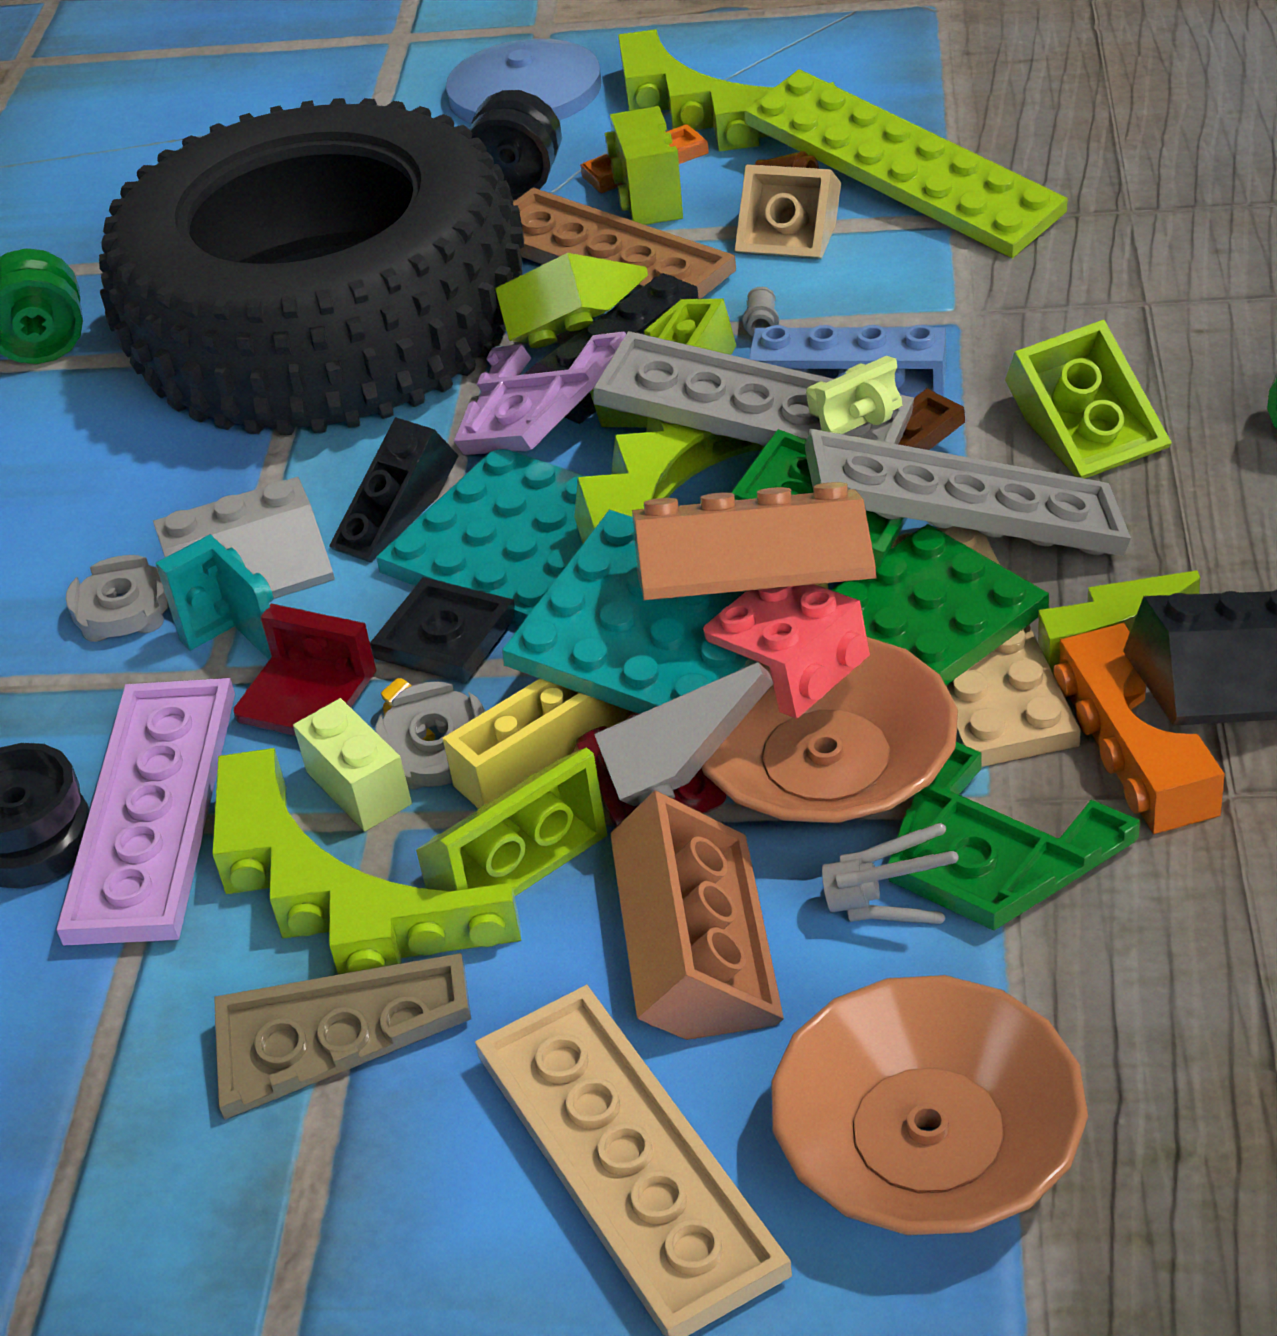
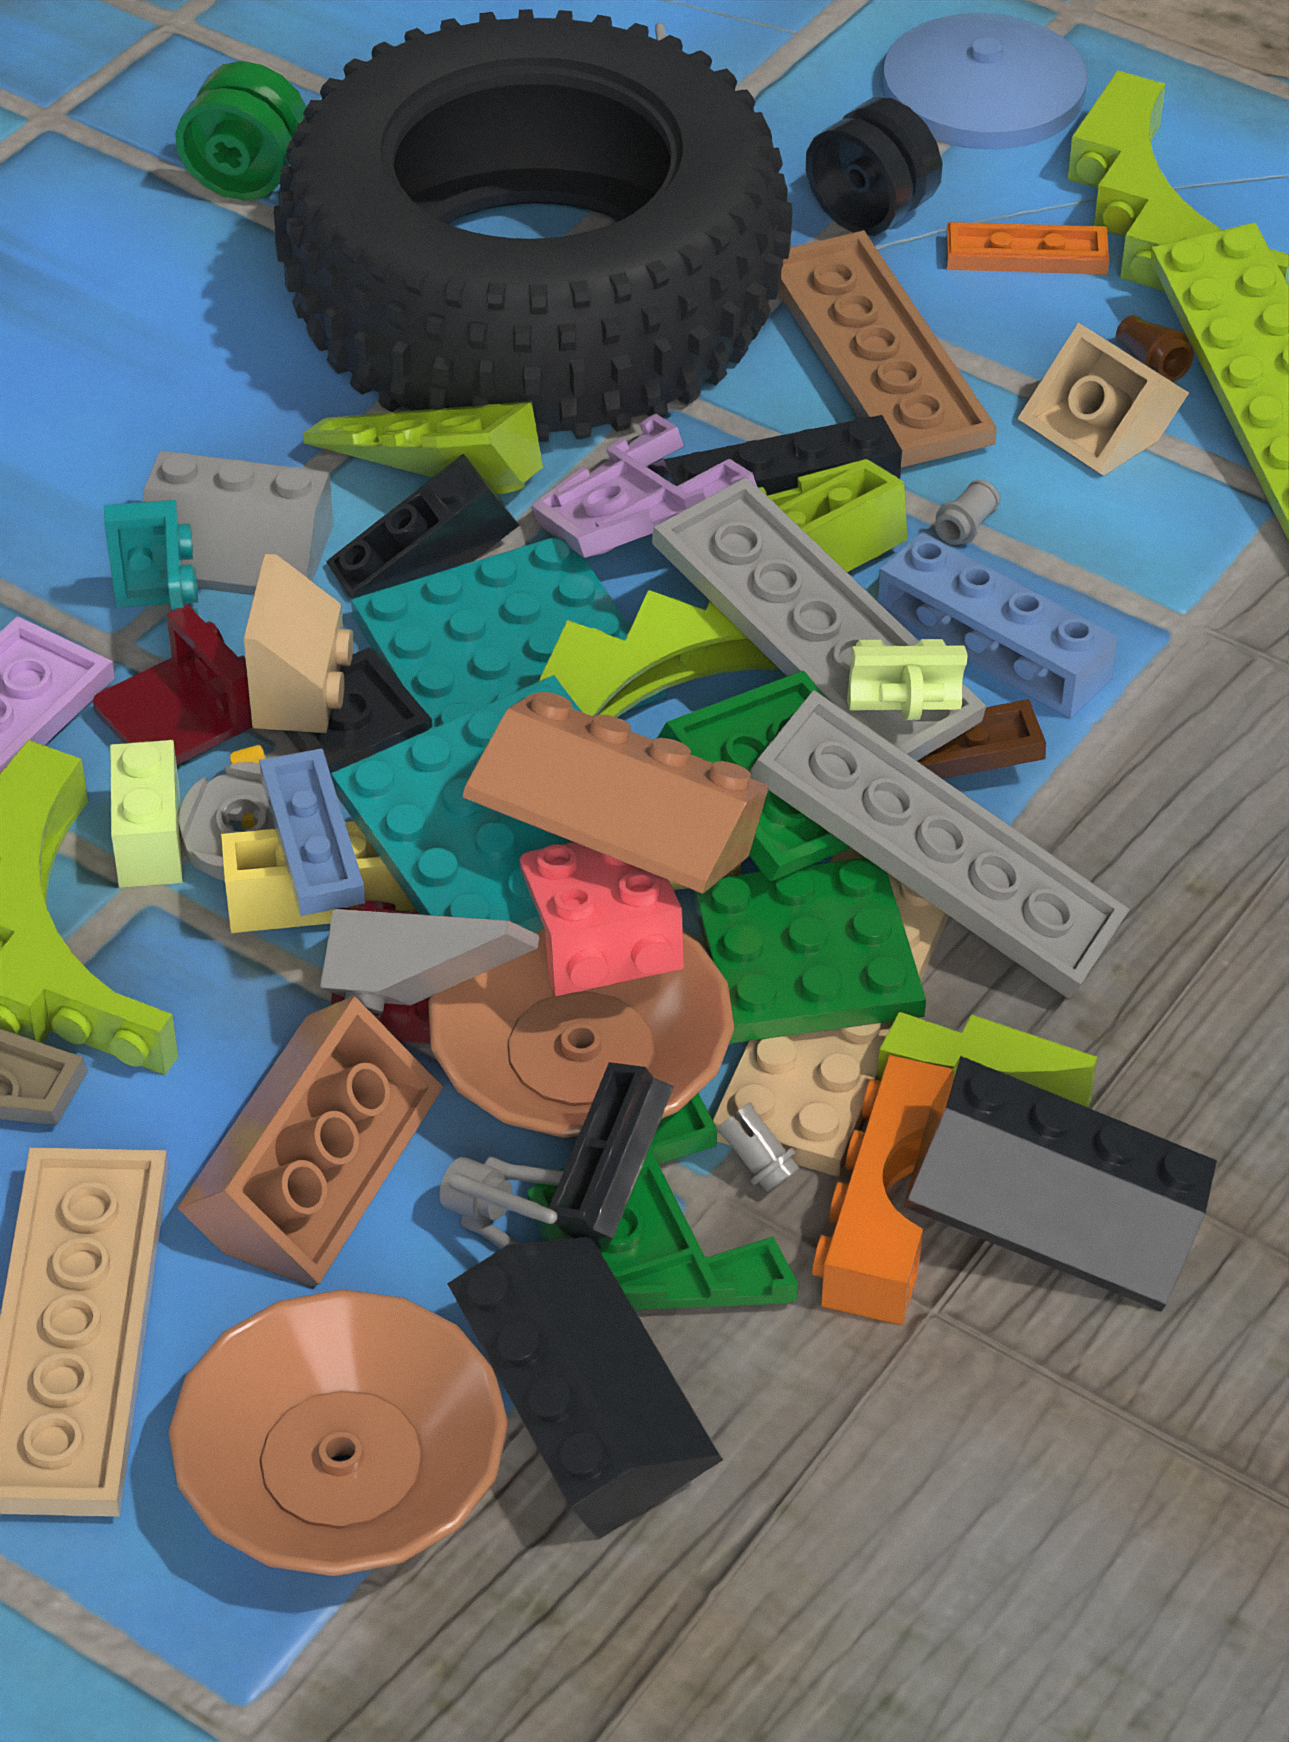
camera: 25 degrees right, 5 degrees up
light grey plate [66,555,169,642] -> none
lime slope [416,747,607,897] -> none
lime slope [495,253,648,348] -> none
lime wedge [604,106,683,225] -> none
lime slope [1005,319,1172,479] -> none
none -> tan slope [244,554,353,733]
none -> medium blue plate [259,748,365,916]
none -> lime wedge [302,401,543,494]
none -> black slope [447,1236,723,1539]
none -> black piece [549,1062,674,1251]
none -> light grey pin [716,1102,799,1192]

